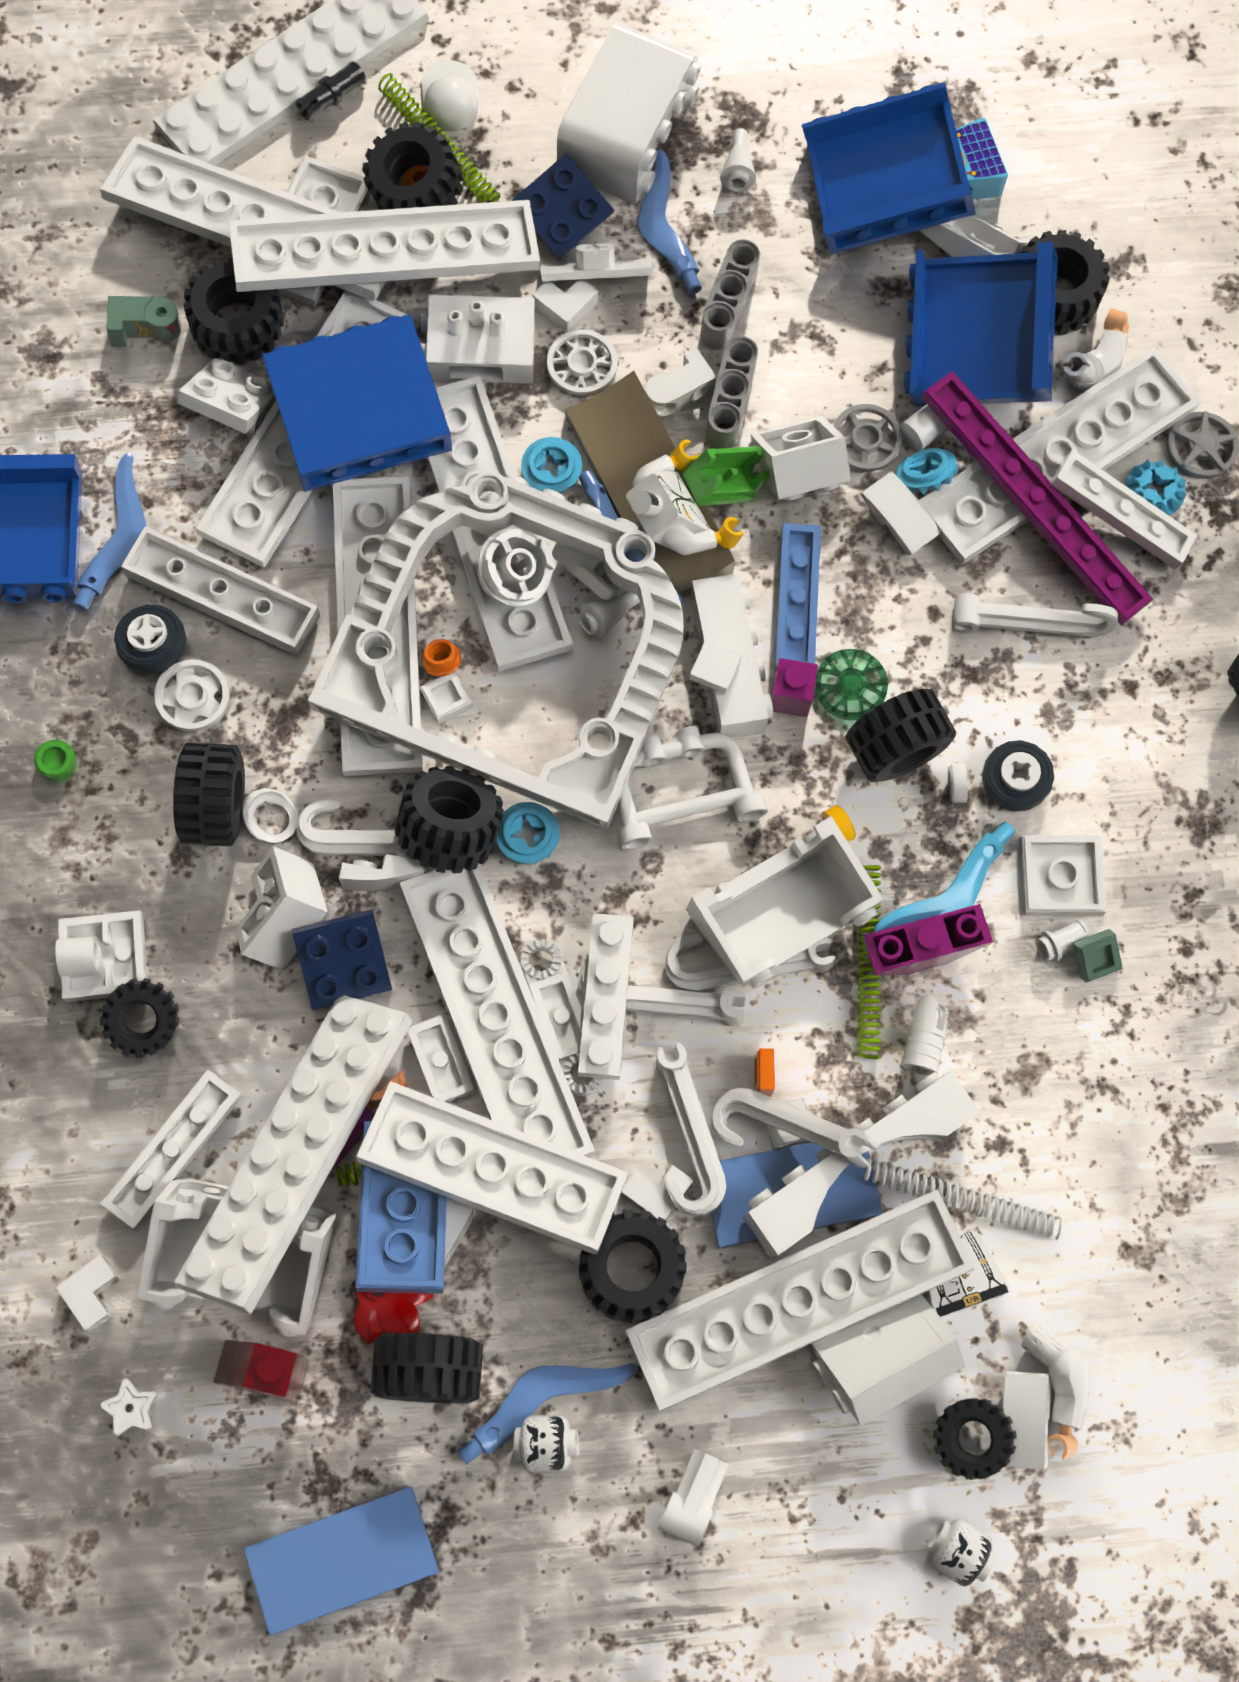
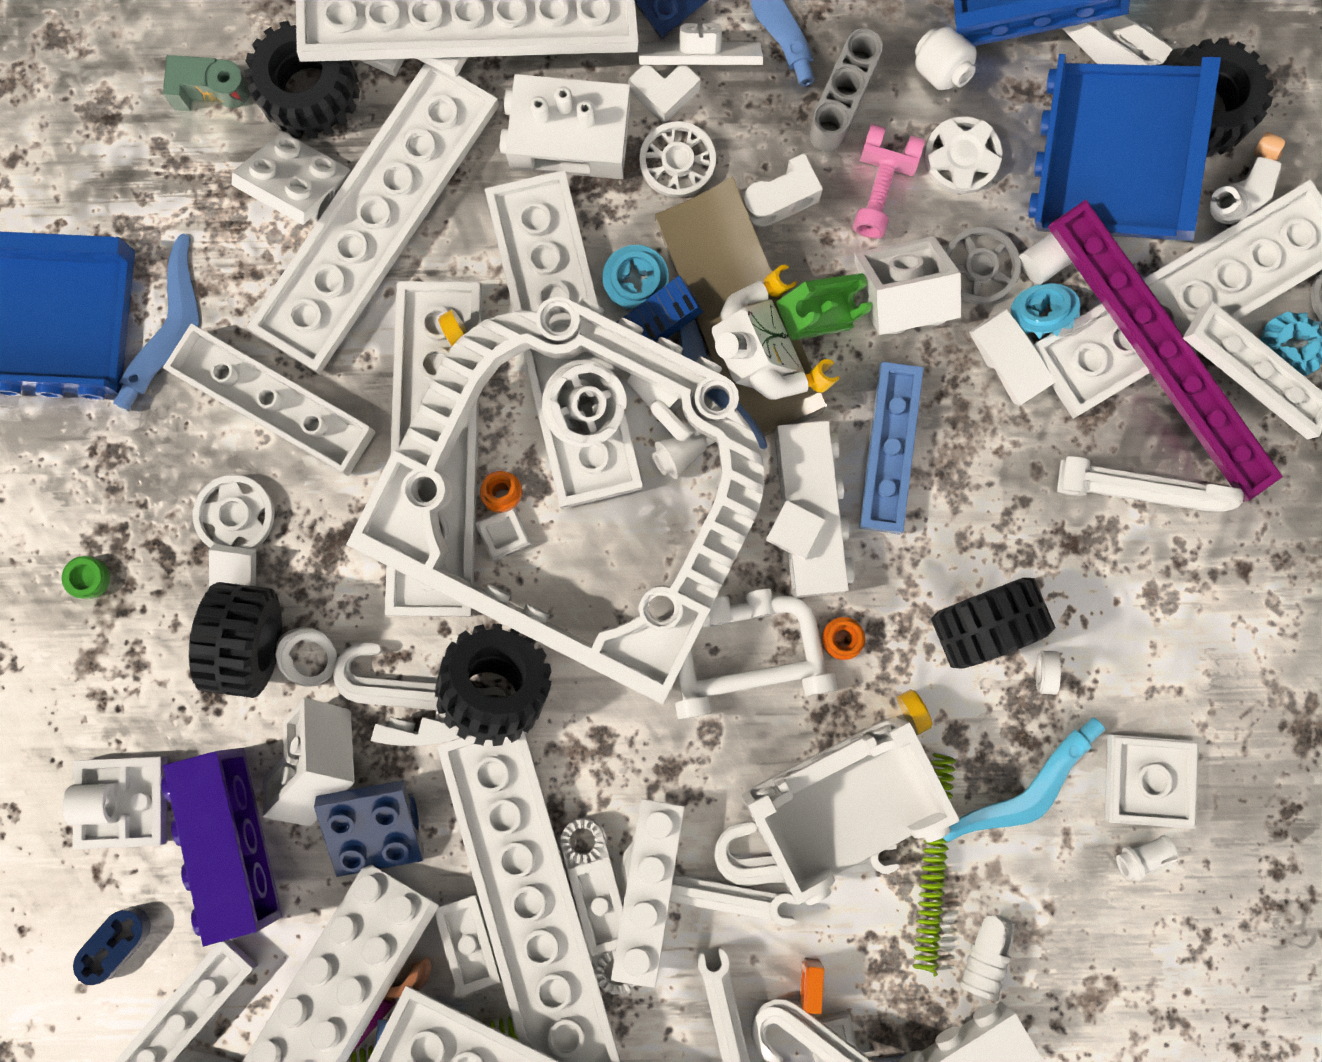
camera: 10 degrees right, 10 degrees up
black tyre [100,978,180,1058] -> none
black wheel [114,605,187,674] -> none
blue panel [262,314,452,492] -> none
medium azure gear [496,802,560,865] -> none
light grey beam [706,336,758,449] -> none
magenta brick [771,658,818,717] -> none
clear green wheel [815,649,888,720] -> none
magenta slope [863,904,993,976] -> none
black wheel [982,740,1055,812] -> none
sand green tile [1073,929,1123,983] -> none
none -> dark blue beam [73,907,151,986]
none -> dark purple brick [161,748,283,947]
none -> white tile [209,544,256,587]
none -> yellow tile [438,309,468,346]
none -> blue tile [616,275,704,343]
none -> orange plate [822,617,865,660]
none -> bright pink bar [852,124,925,239]
none -> white head [915,26,977,91]
none -> white wheel [924,116,1002,194]

